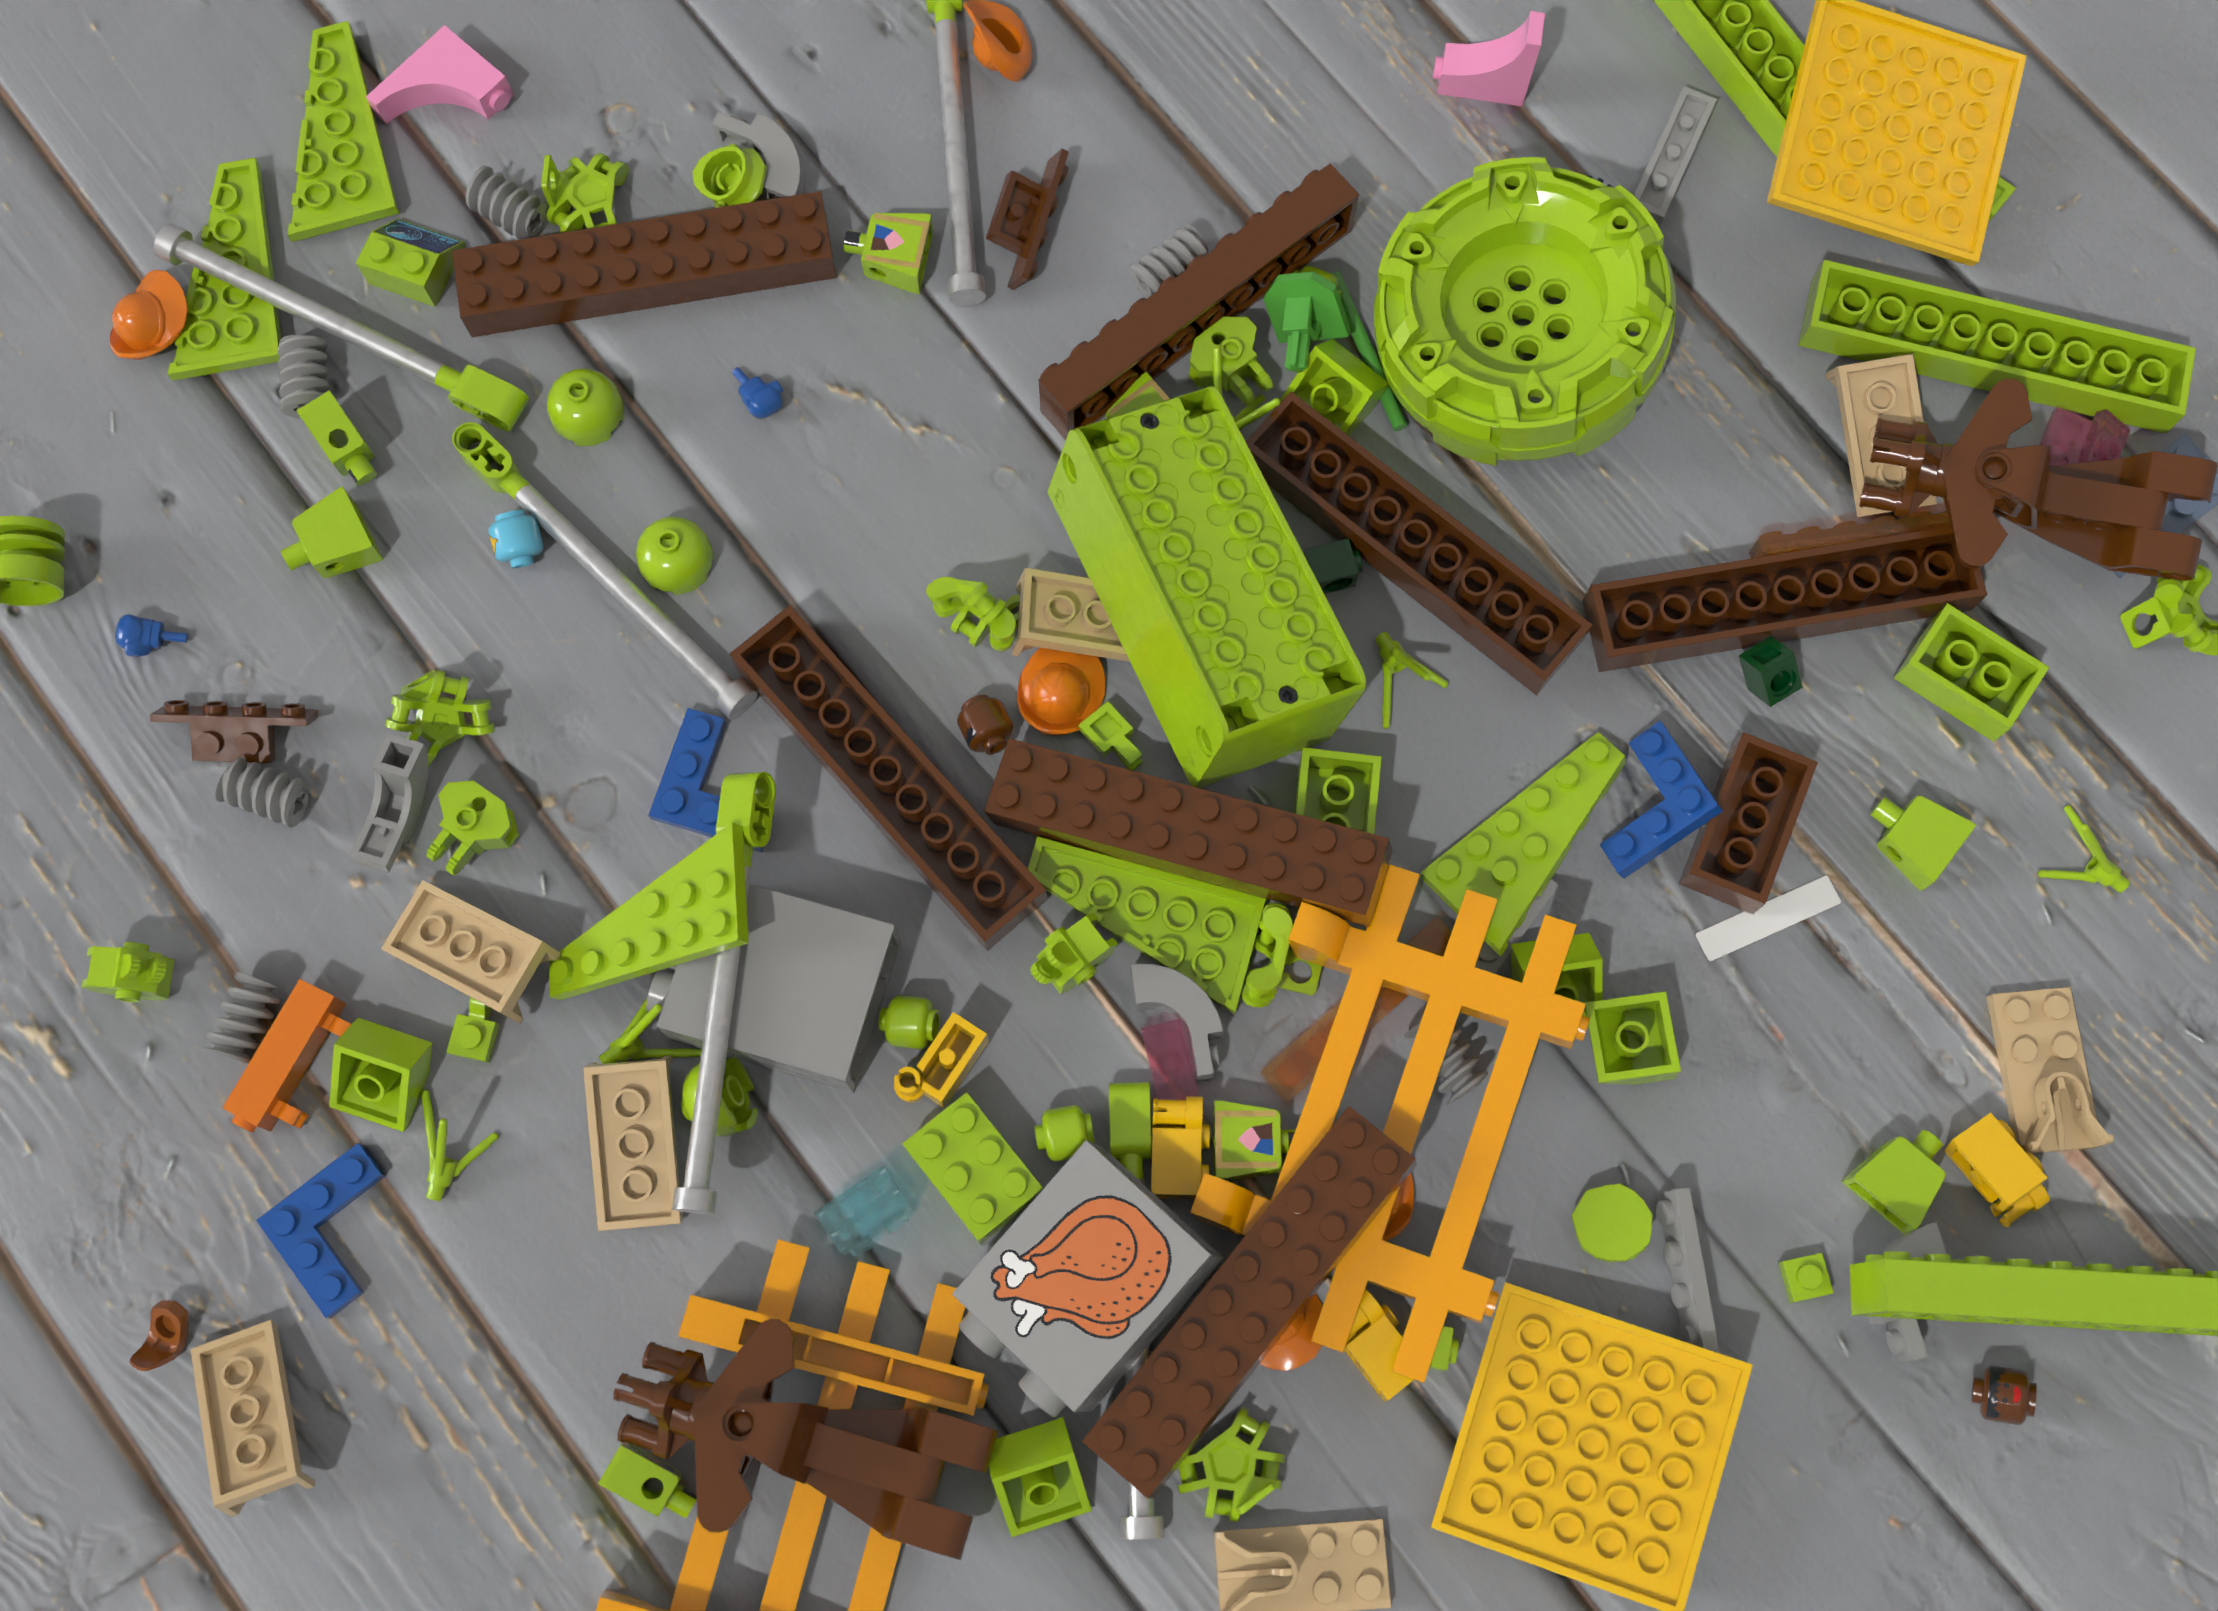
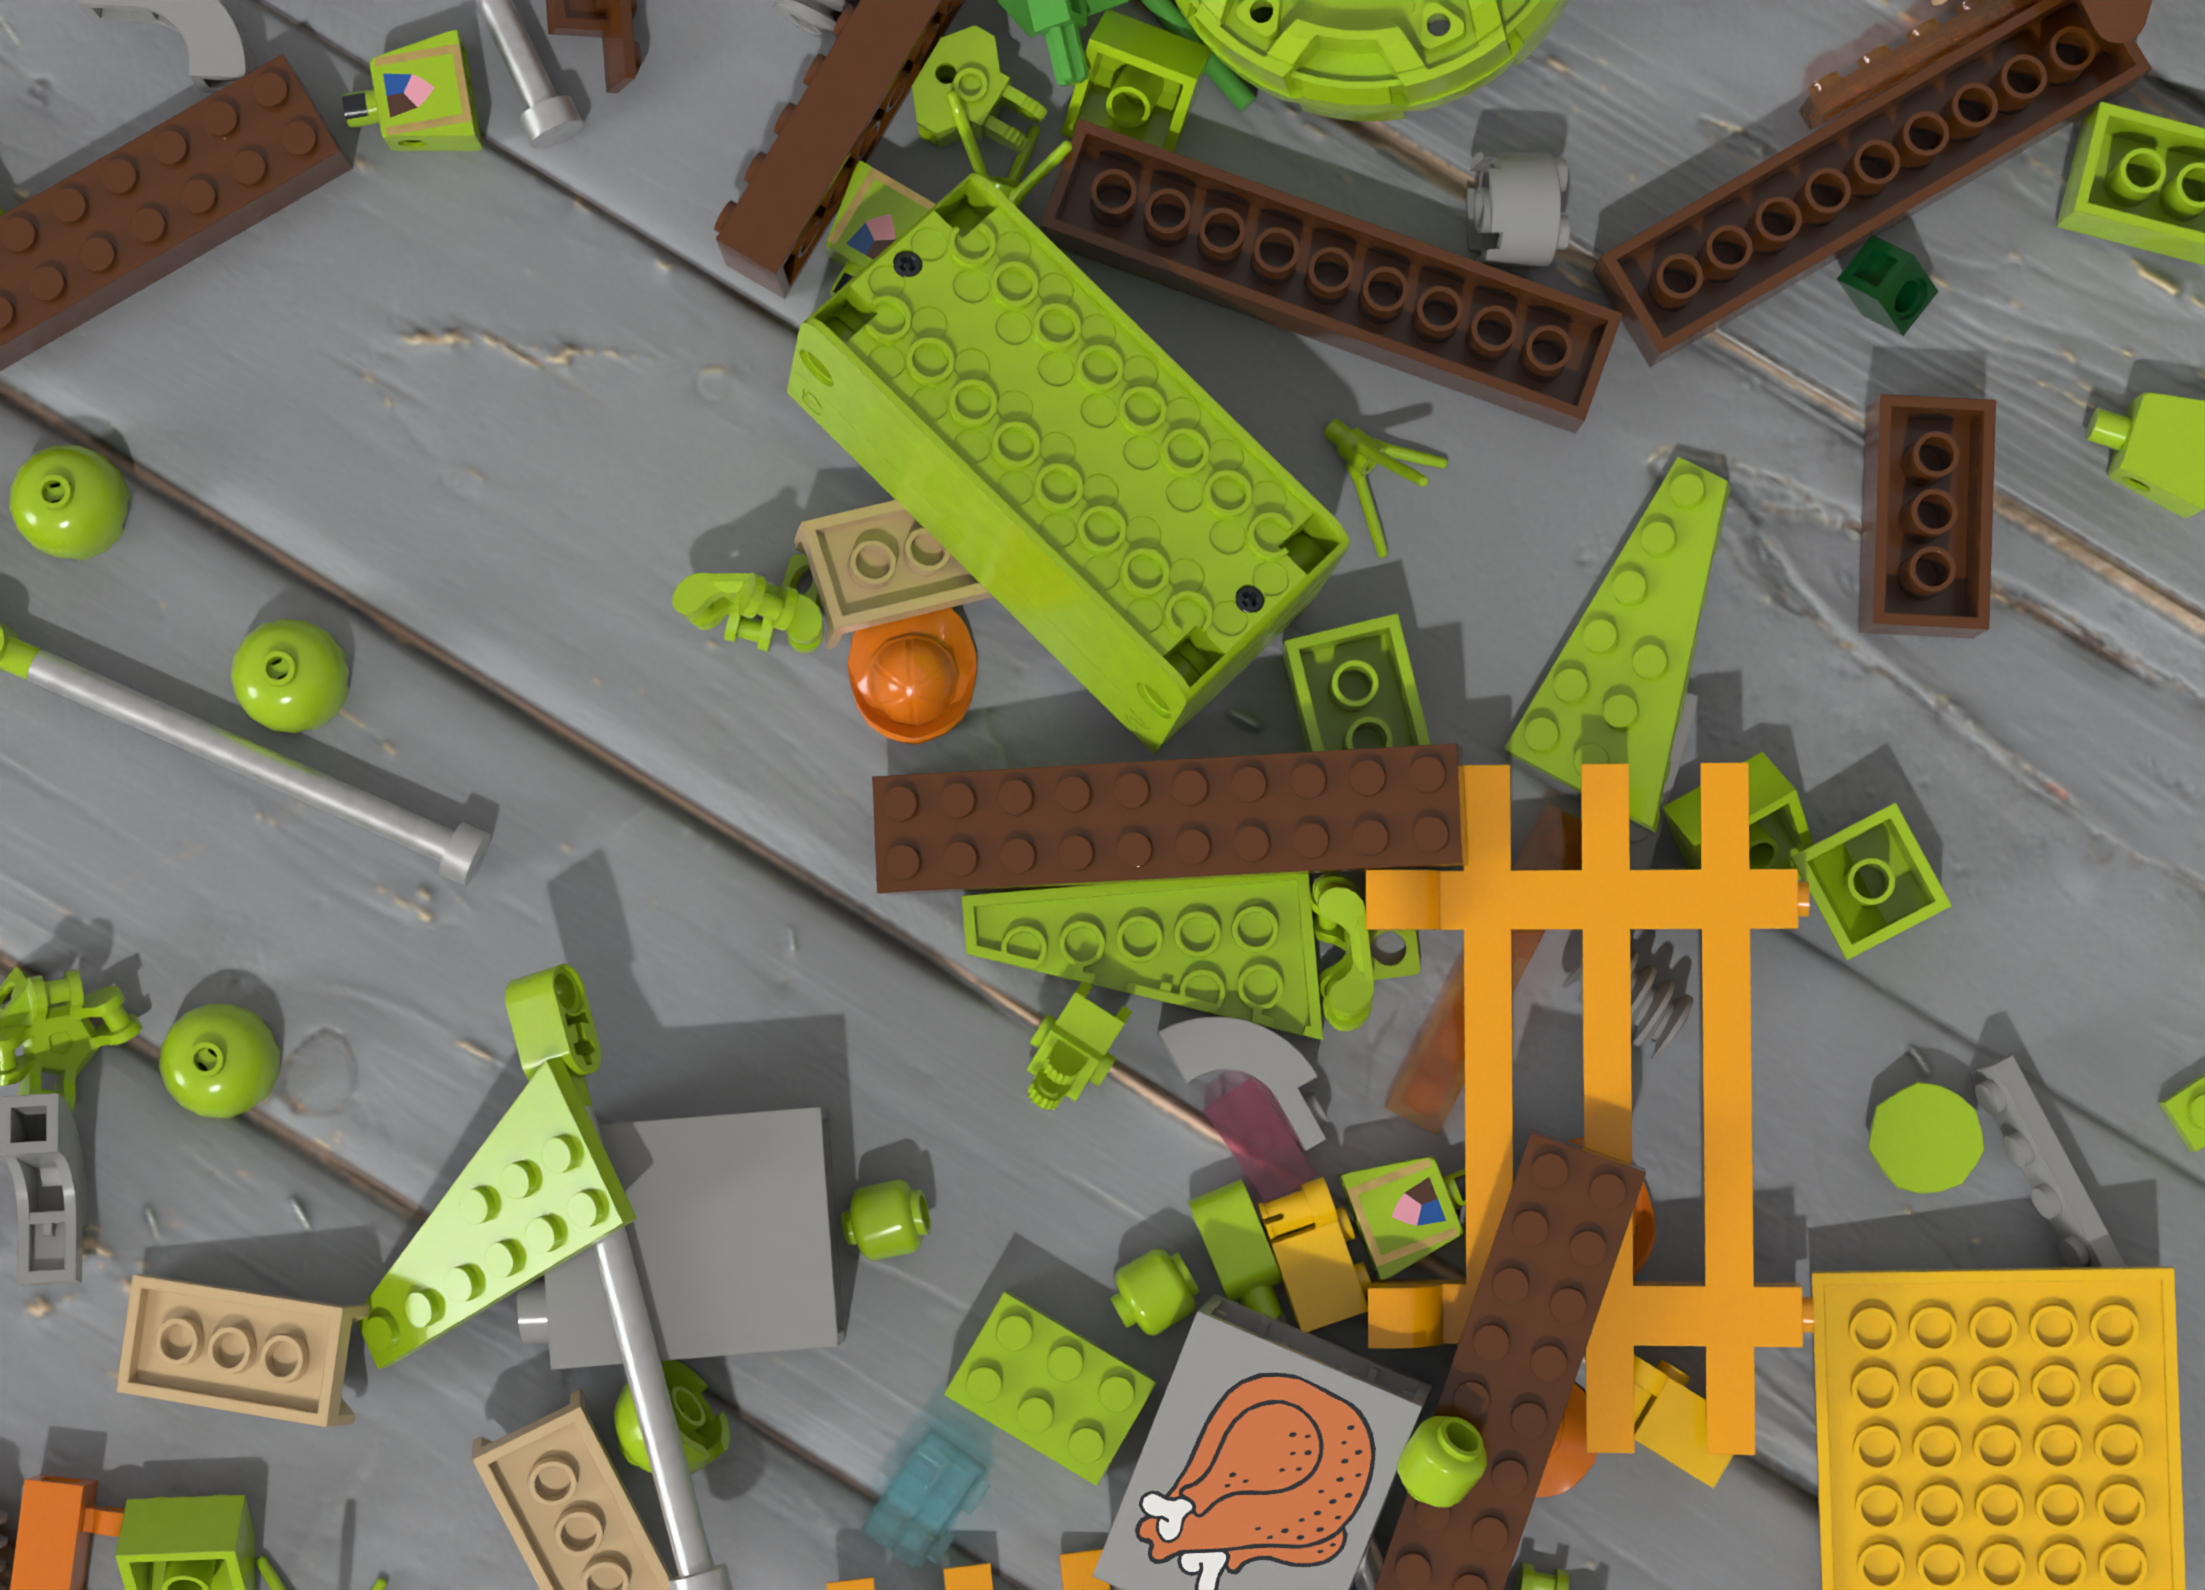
camera: 25 degrees left, 10 degrees up
lime hinge [426,781,520,876] -> none
lime plate [446,997,500,1063] -> none
medium azure head [489,510,543,569] -> none
lime plant [599,999,702,1064] -> none
blue plate [648,708,774,852] -> none
lime hat [692,144,767,208] -> none
reddish brown brick [729,605,1047,951] -> none
blue piece [732,367,784,419] -> none
yellow hinge [894,1012,989,1109] -> none
reddish brown head [957,695,1014,755] -> none
lime plate [1078,701,1143,771] -> none
dark green brick [1303,538,1363,594] -> none
lime plate [1429,1326,1459,1372] -> none
blue plate [1600,720,1723,879] -> none
white sticker [1696,876,1841,961] -> none
none -> lime cylinder [159,1003,281,1118]
none -> lime head [1397,1416,1487,1507]
none -> light grey brick [1466,152,1570,268]

